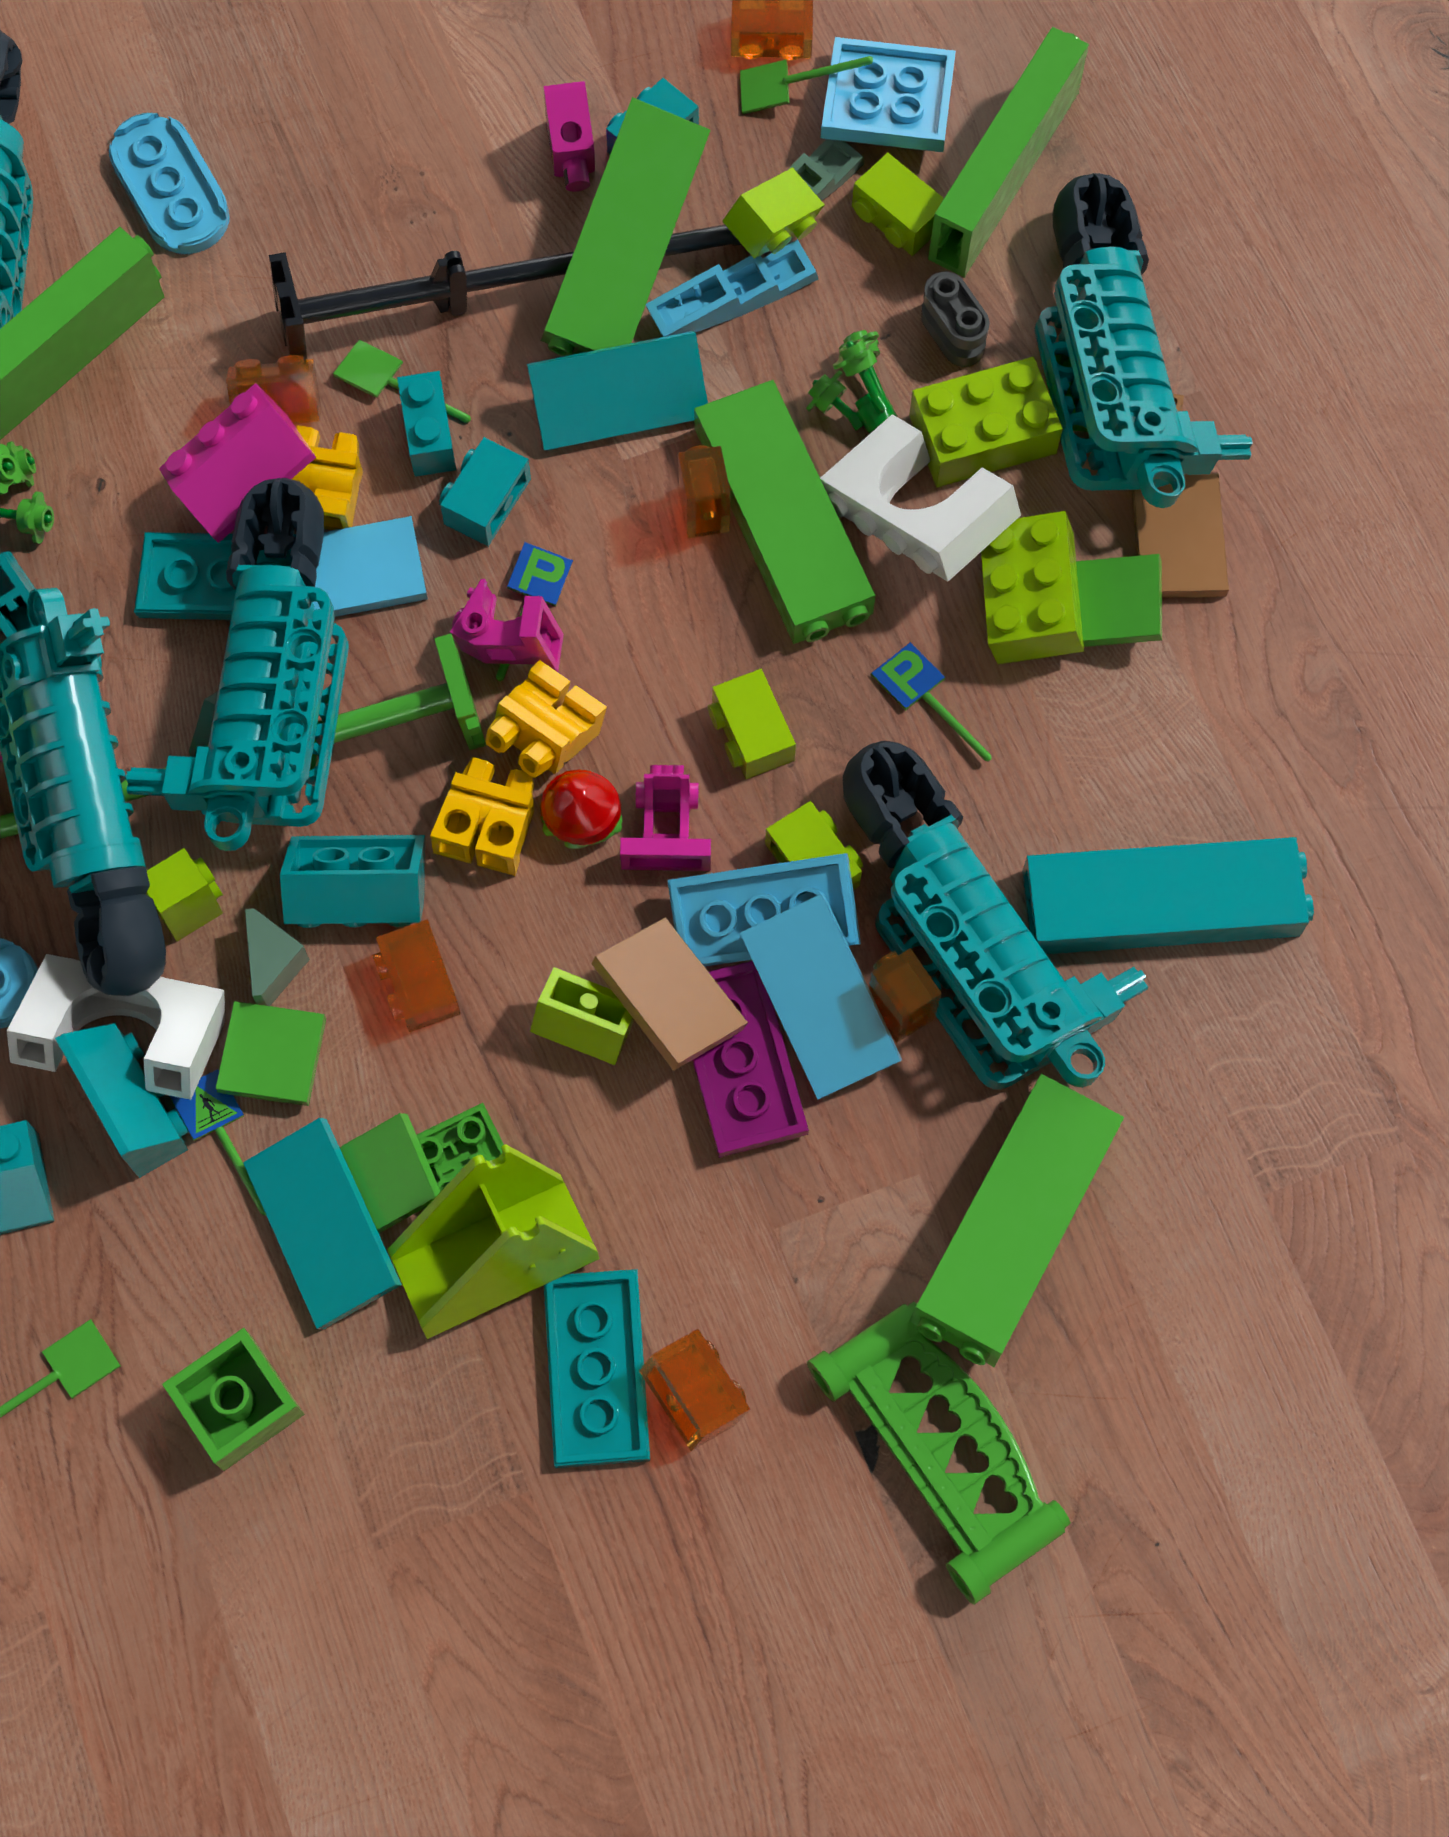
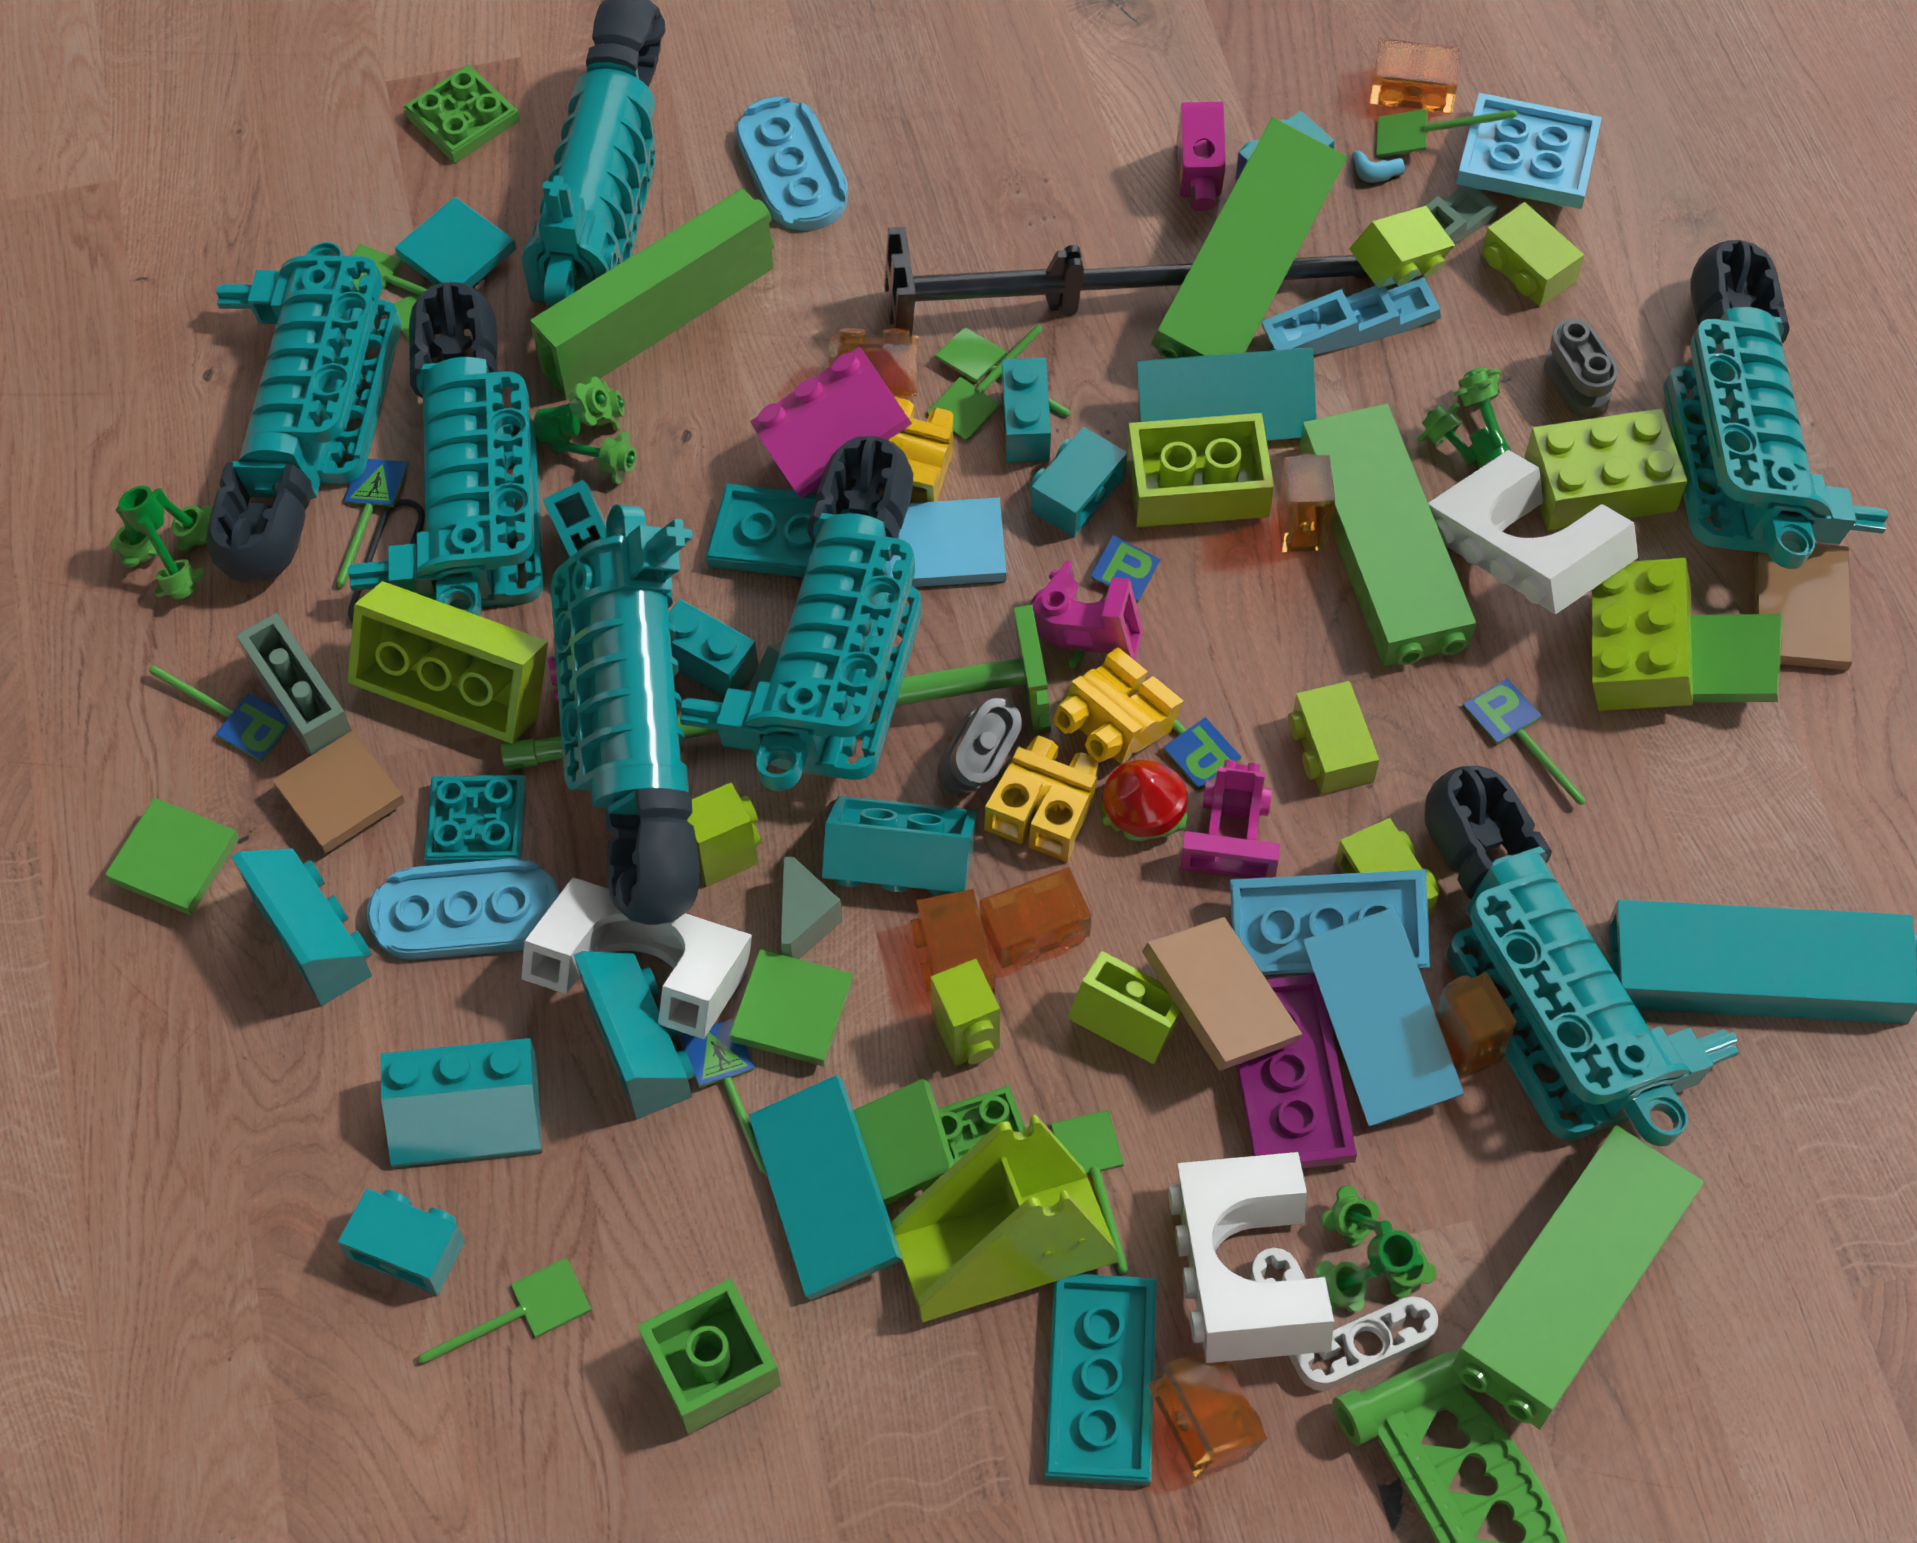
camera: 10 degrees right, 10 degrees down
bright green brick [928,26,1089,278] -> none
none -> teal brick [668,599,759,698]
none -> bright green piece [926,324,1043,442]
none -> lime brick [930,959,1000,1066]
none -> brick [938,698,1022,795]
none -> clear orange brick [980,867,1092,969]
none -> bright green piece [1051,1110,1128,1274]
none -> lime brick [1127,413,1274,527]
none -> piece [1163,717,1241,790]
none -> white arch [1168,1152,1334,1363]
none -> white beam [1250,1248,1438,1391]
none -> bright green plant [1315,1185,1436,1313]
none -> medium azure animal [1352,150,1405,183]

